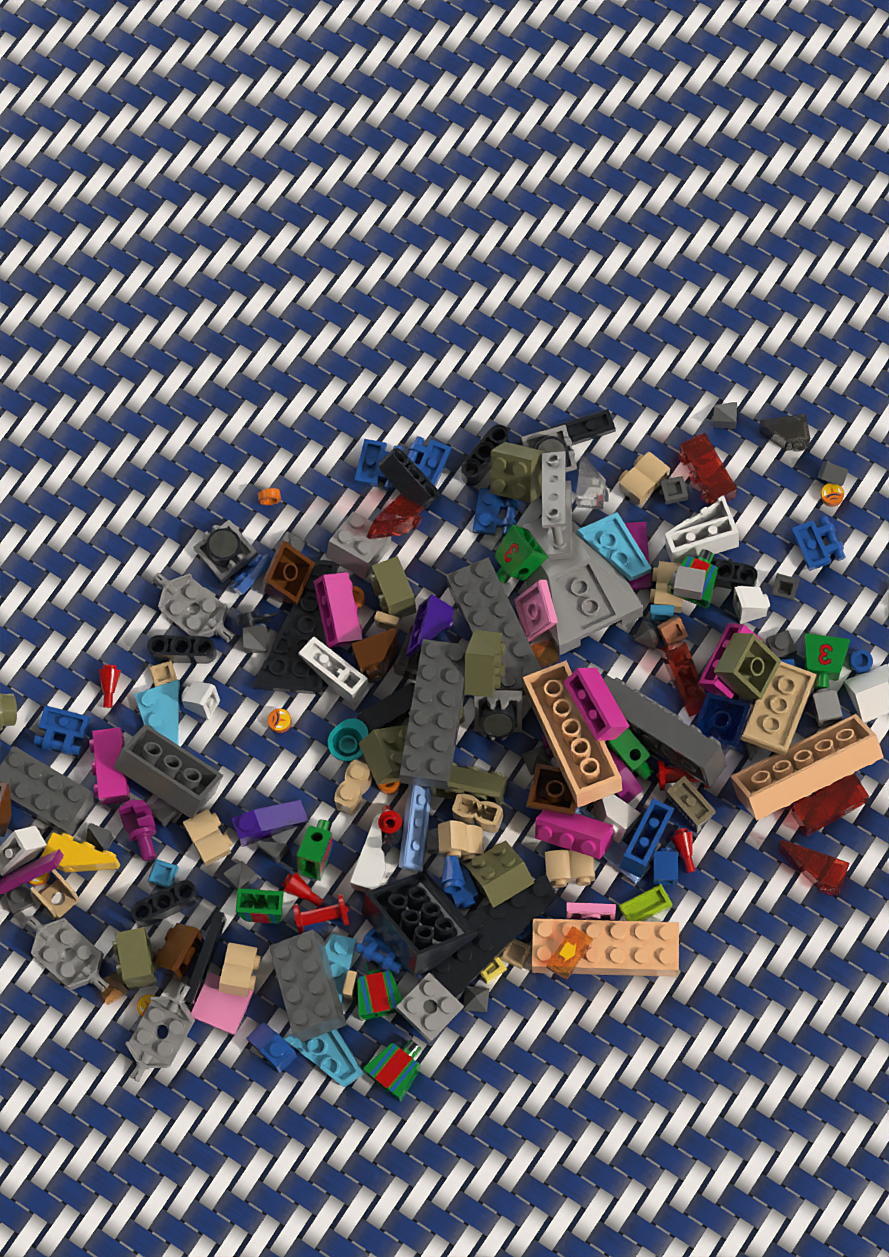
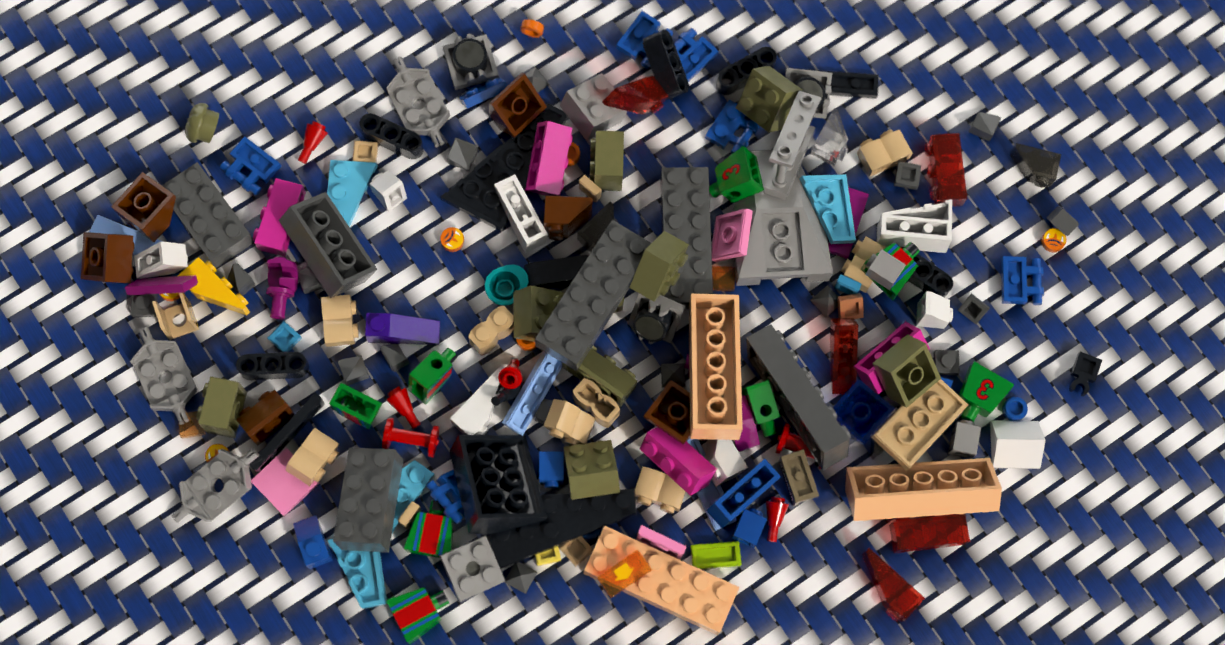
camera: 10 degrees right, 5 degrees up
black plate [236,611,279,628] -> none
dark purple slope [406,594,454,658] -> none
blue cone [441,856,465,894] -> none
dark pink brick [564,668,629,741] -> none

